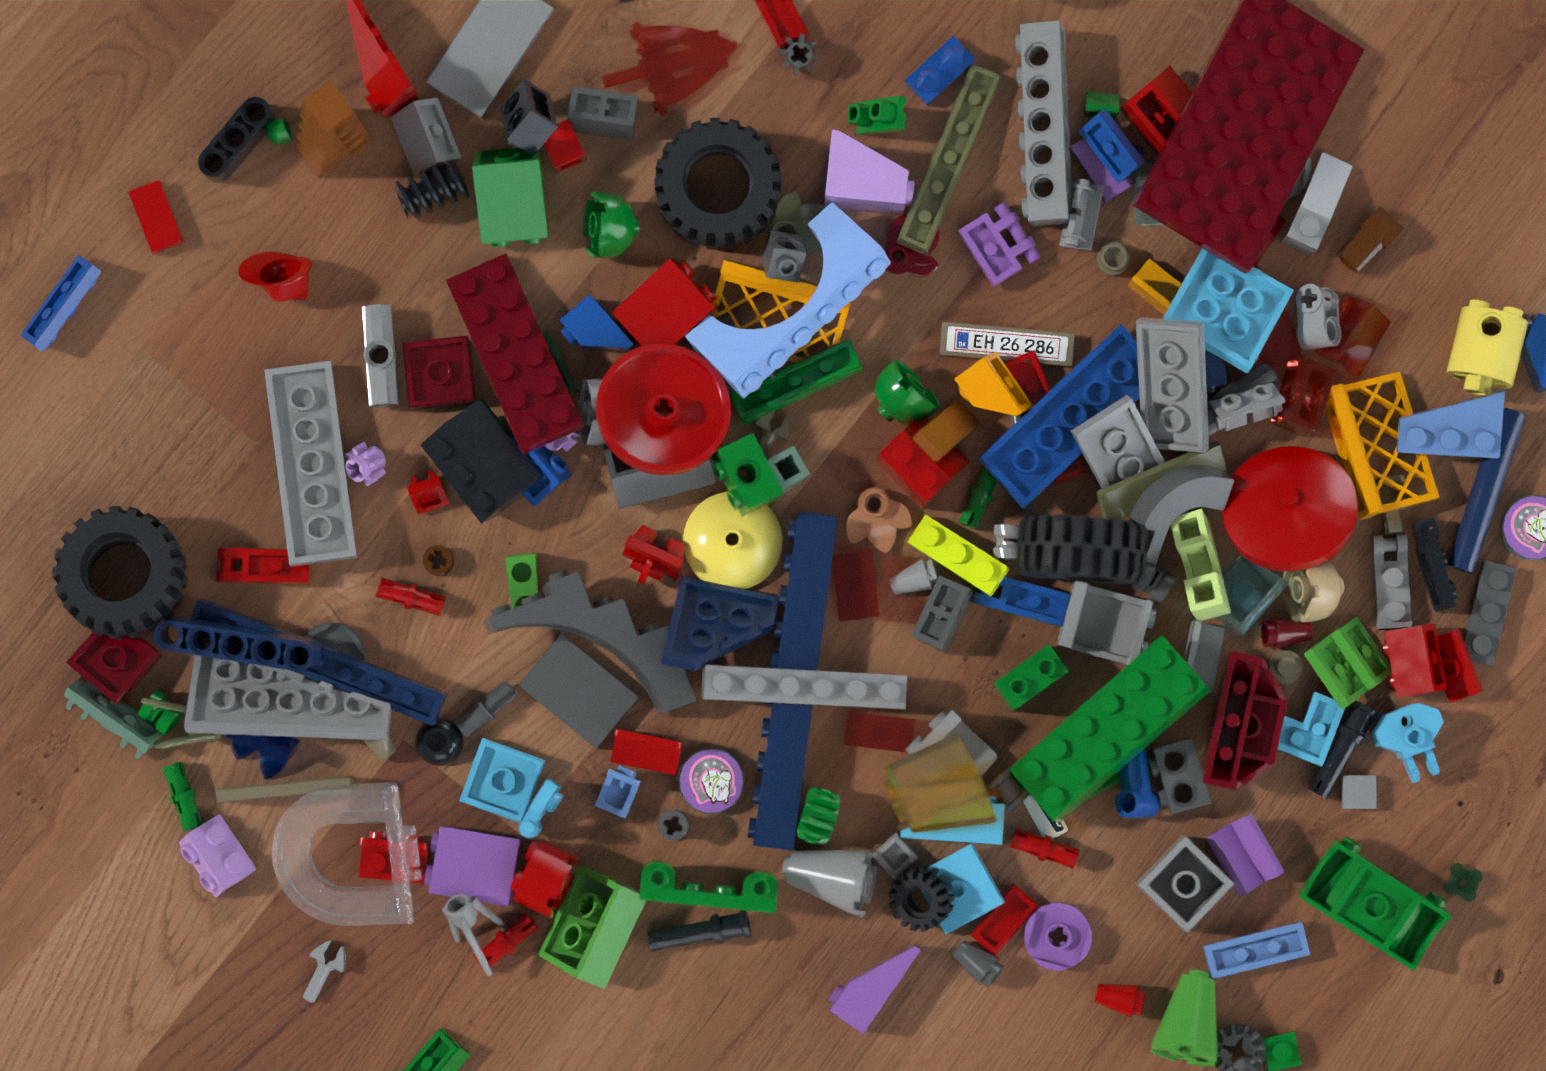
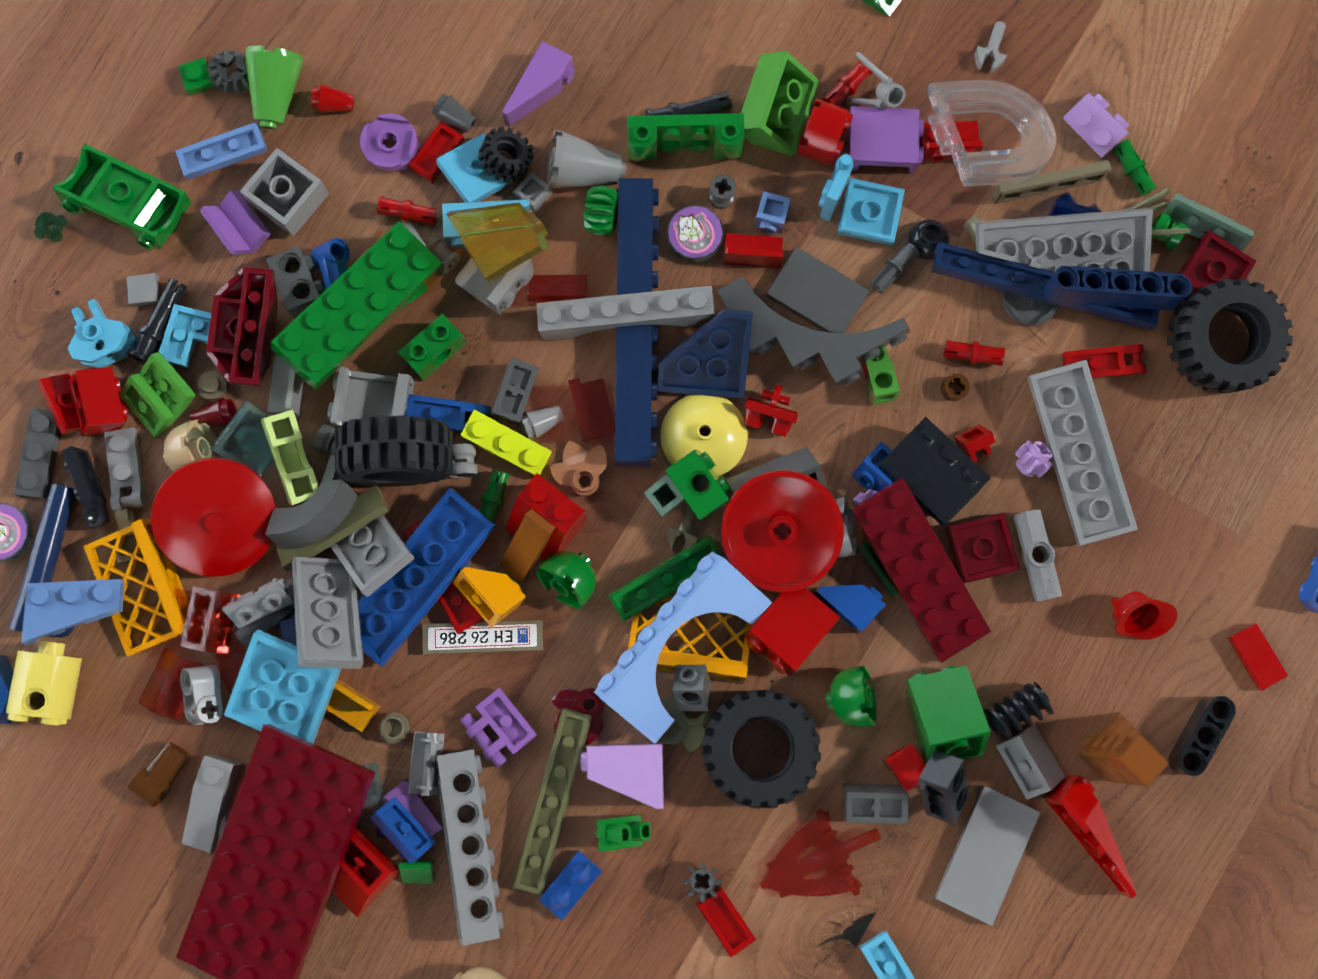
camera: 165 degrees right, 5 degrees down
green hinge [266,116,293,145] -> none

